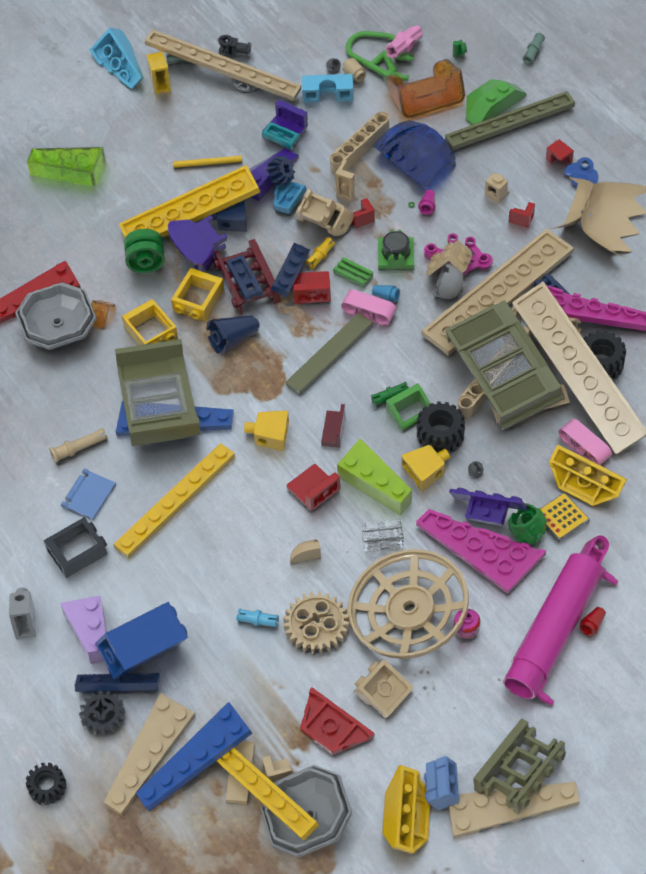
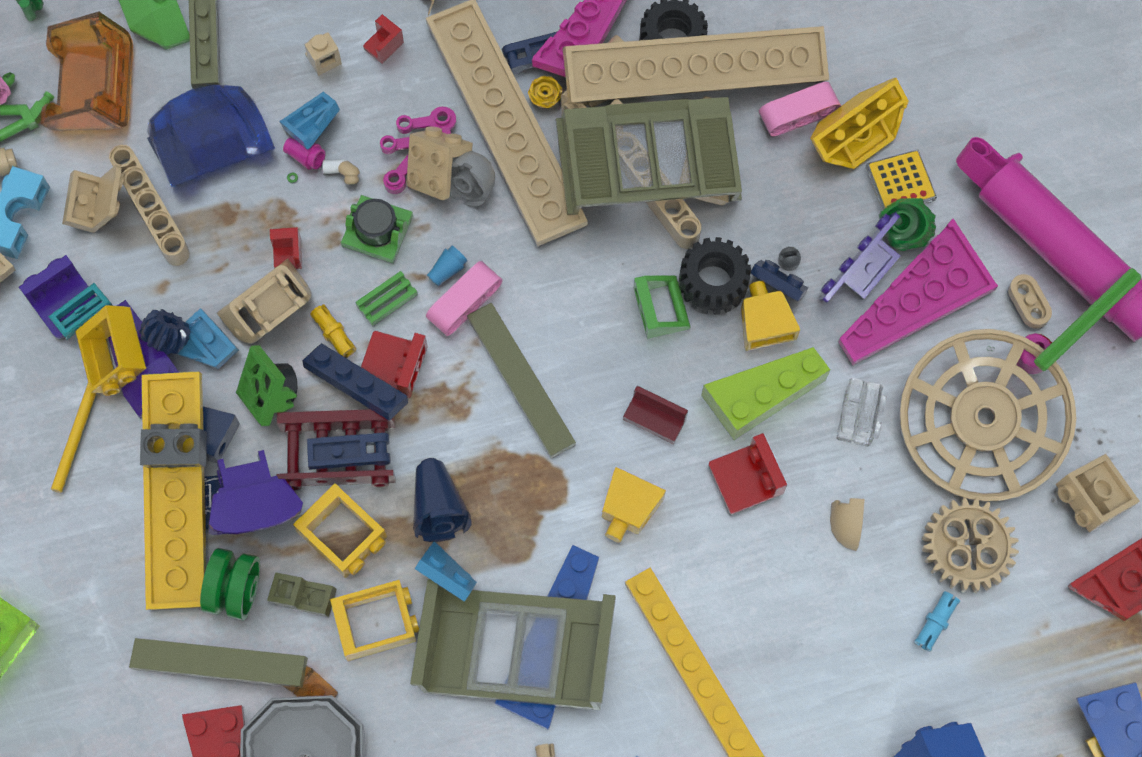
camera: 75 degrees left, 15 degrees up
tan panel [335,160,355,202] -> none
green pin [371,381,409,406] -> none
red cone [579,607,606,636] -> none
none -> tan bracket [62,165,124,233]
none -> yellow window [76,305,146,396]
none -> olive tile [129,638,308,688]
none -> dark grey brick [140,424,207,468]
none -> bright green piece [236,345,298,426]
none -> olive slope [267,572,337,617]
none -> dark azure wing [279,91,340,150]
none -> tan arm [323,159,360,184]
none -> dark azure wing [415,542,477,602]
none -> dark blue plate [751,260,808,301]
none -> tan plate [1008,274,1052,328]
none -> bright green axle [1034,268,1142,371]

